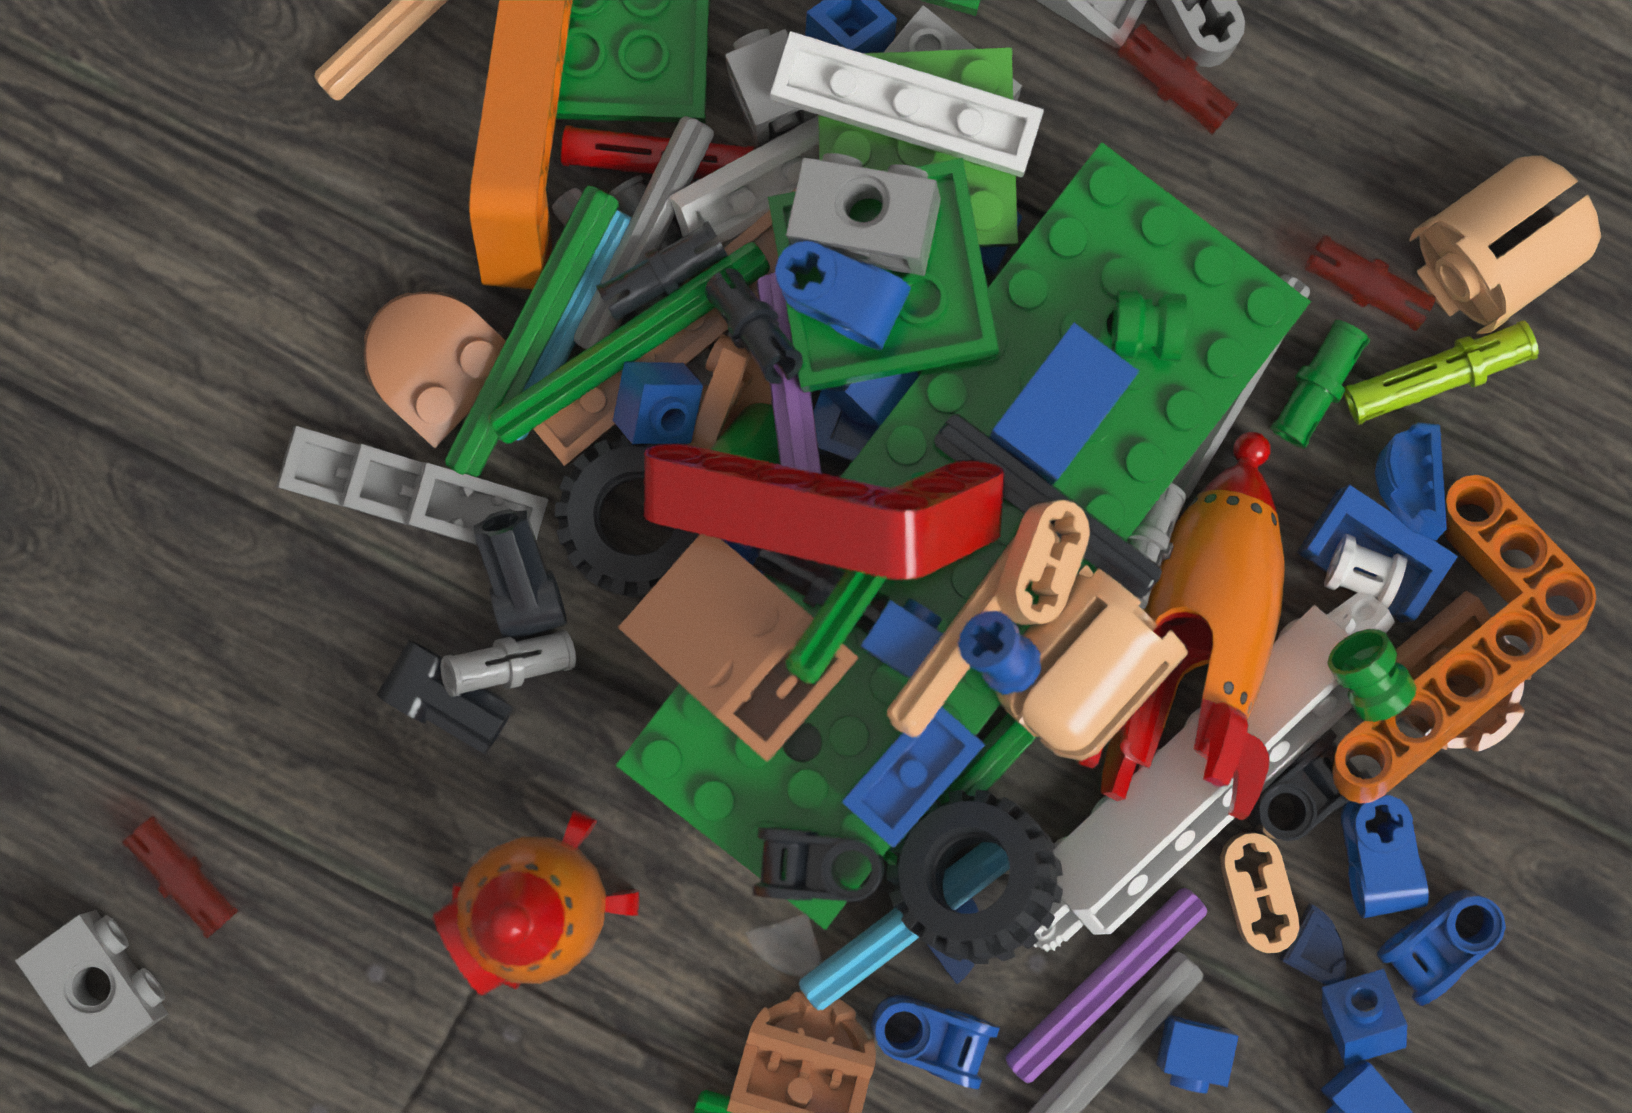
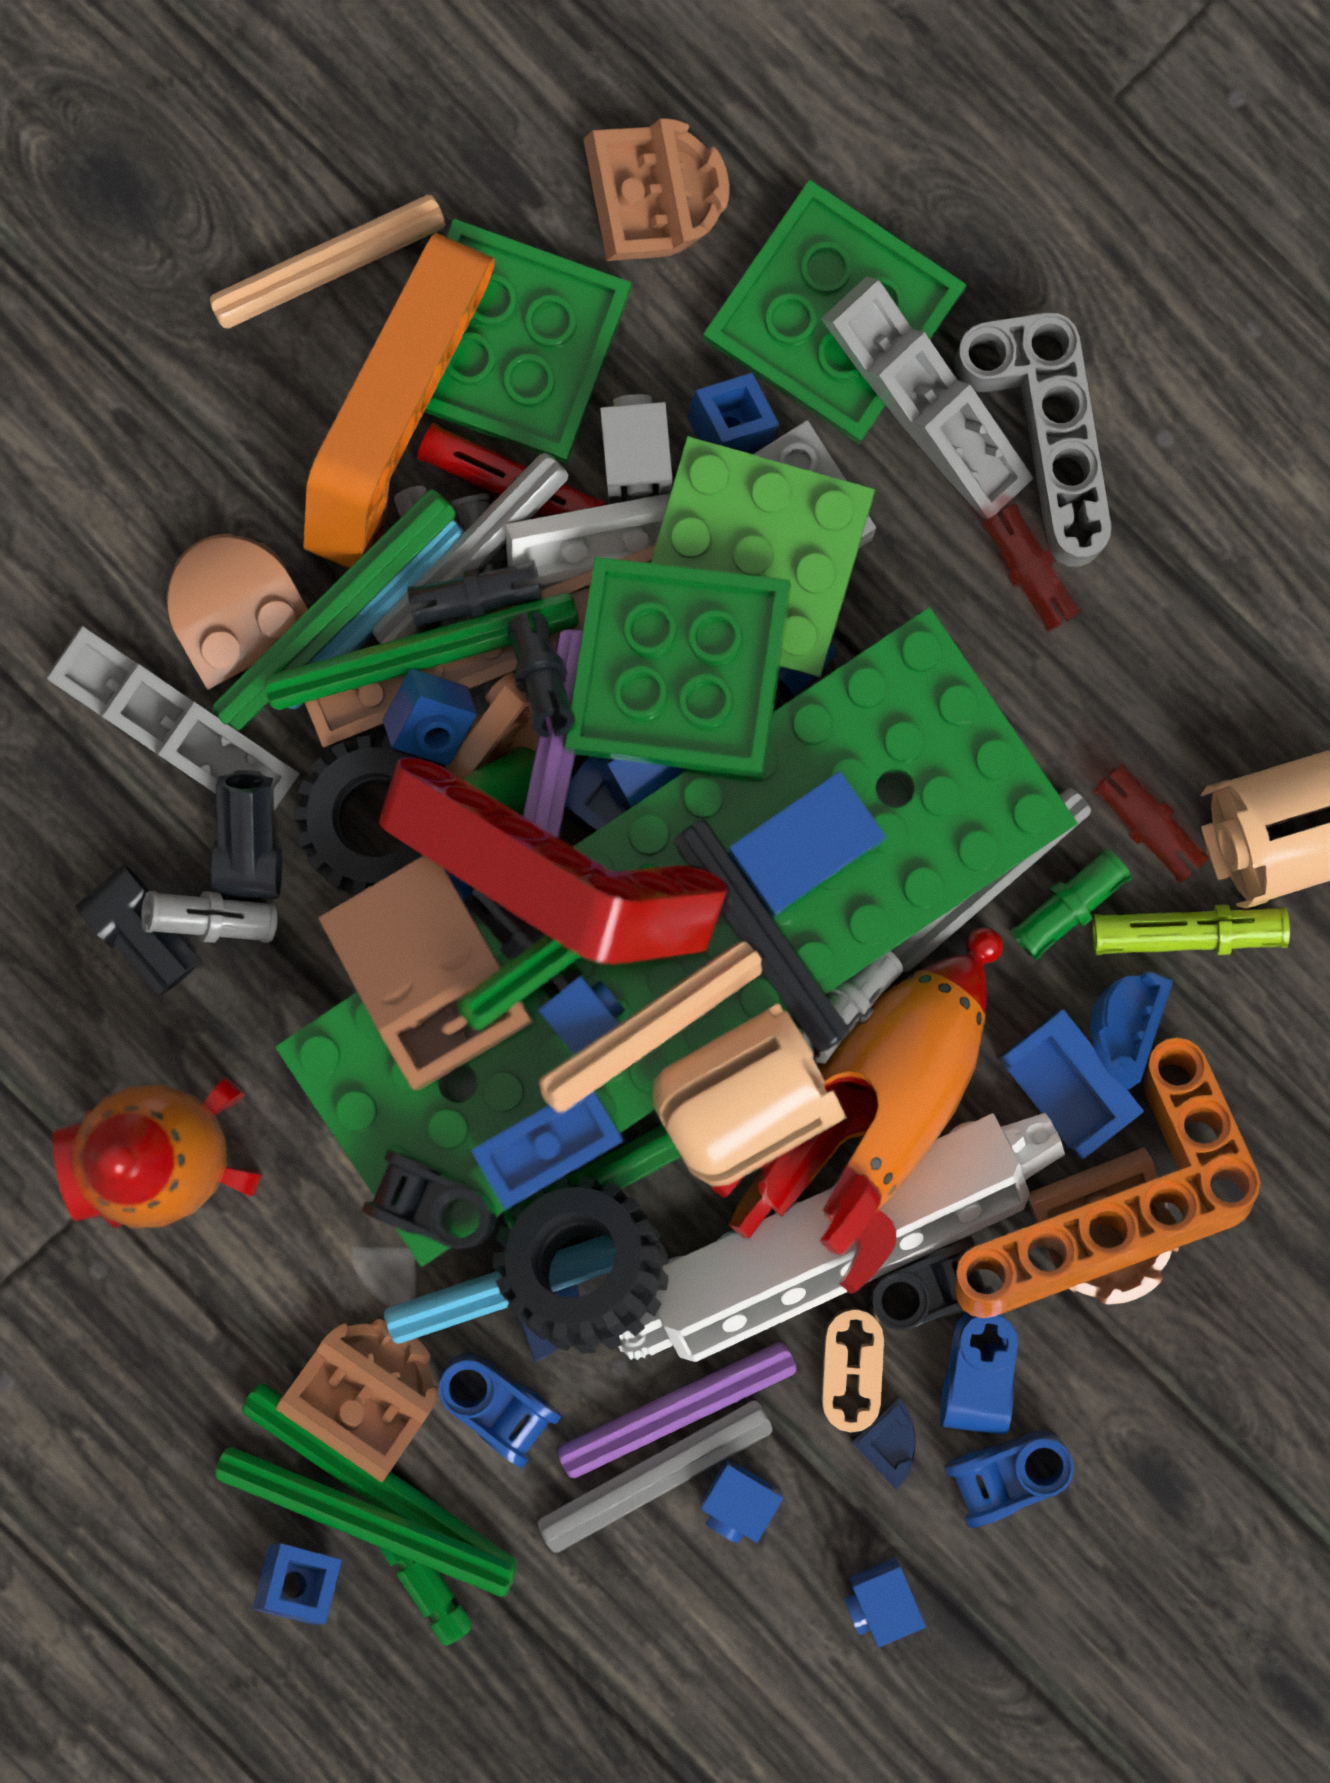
camera: 20 degrees right, 0 degrees up
white plate [770,31,1044,177] -> none
blue piece [775,241,911,350] -> none
light grey brick [786,153,941,276] -> none
blue bush [958,611,1041,695] -> none
light nougat beam [997,500,1090,624] -> none
green wheel [1112,290,1187,361] -> none
blue plate [1322,969,1407,1066] -> none
white bush [1324,534,1407,609] -> none
green wheel [1327,629,1417,722] -> none

